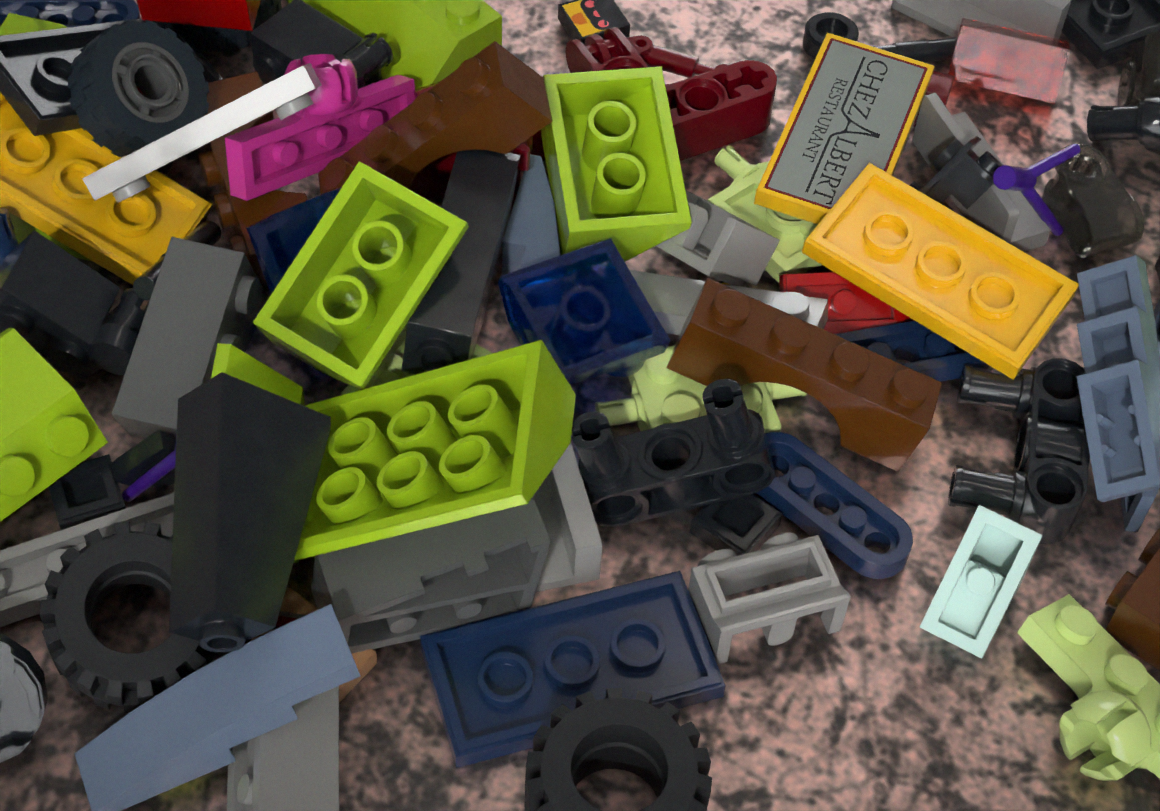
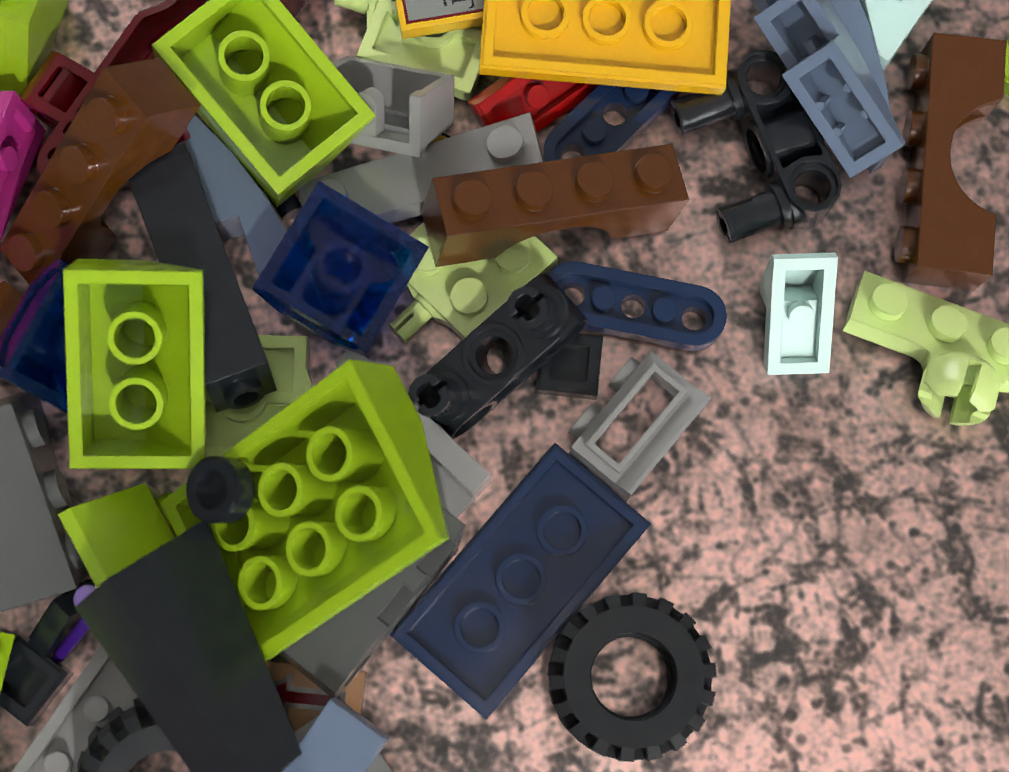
camera: 30 degrees left, 25 degrees up
none -> black tile [186,456,254,524]

